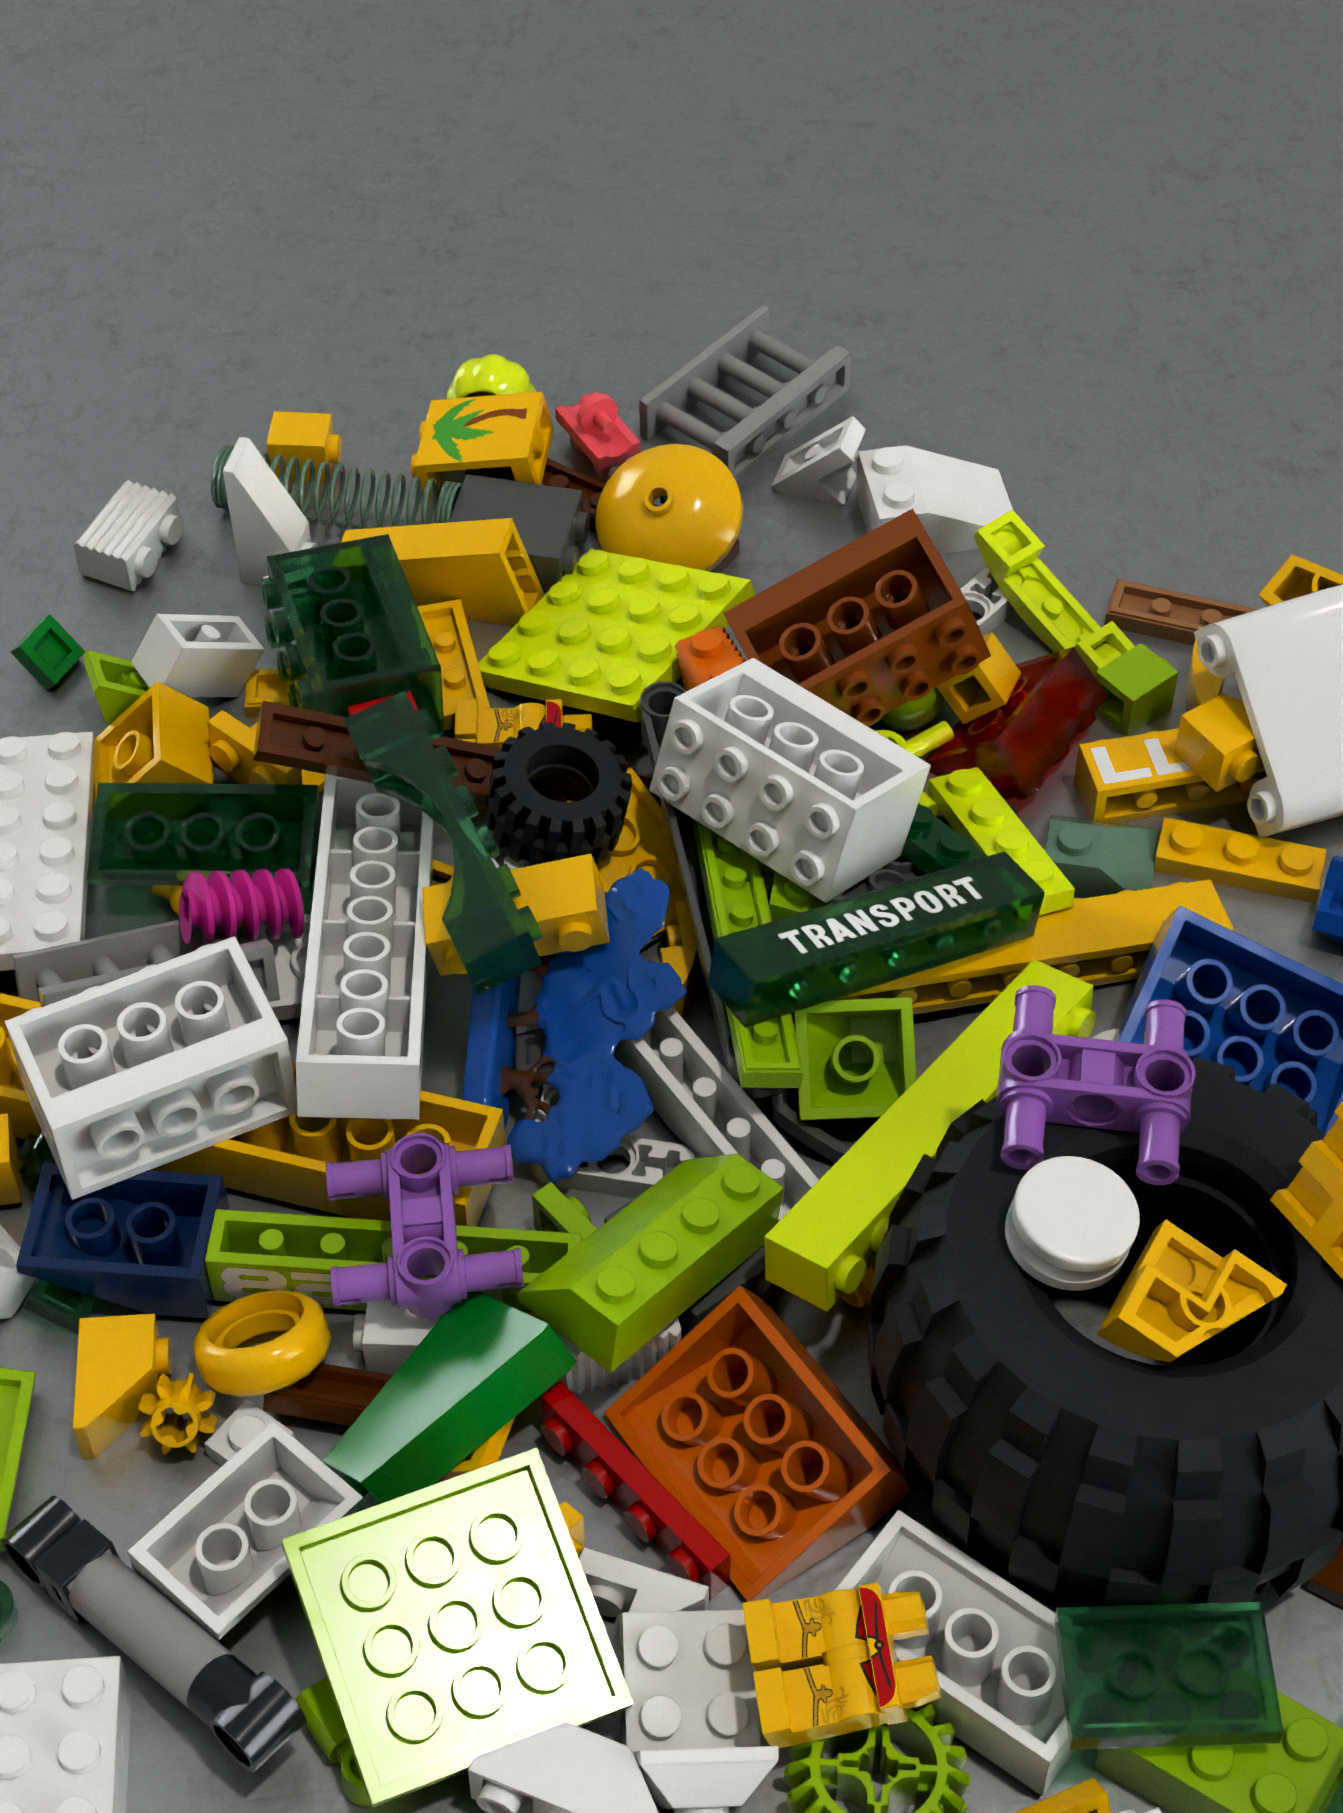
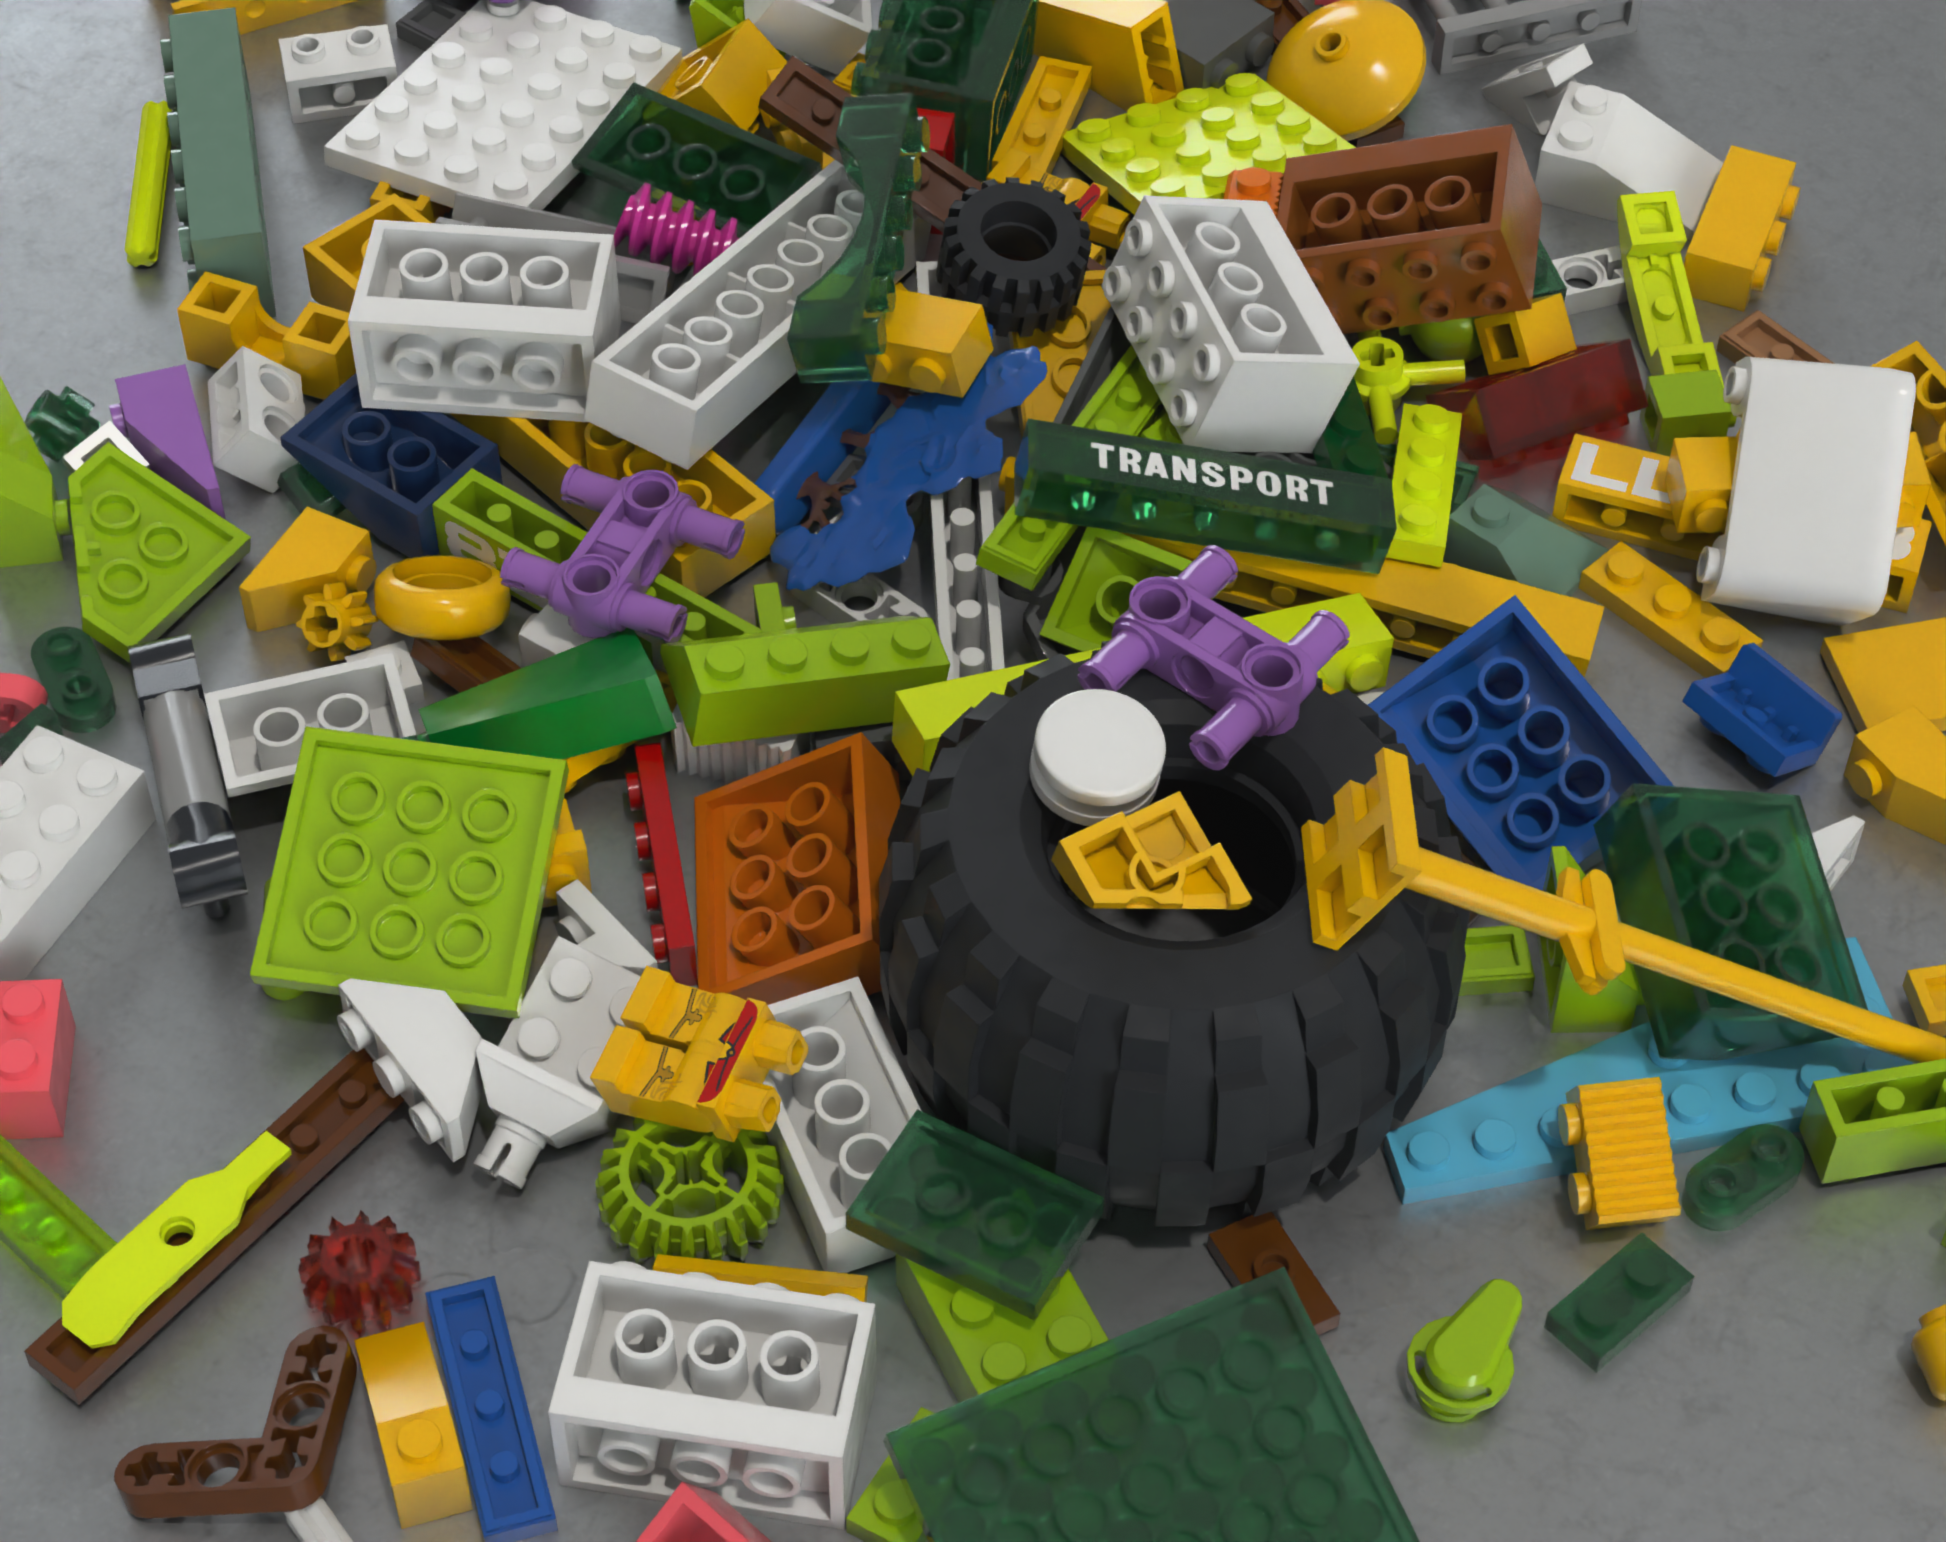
camera: 30 degrees right, 0 degrees up
none -> yellow brick [1684,145,1801,312]

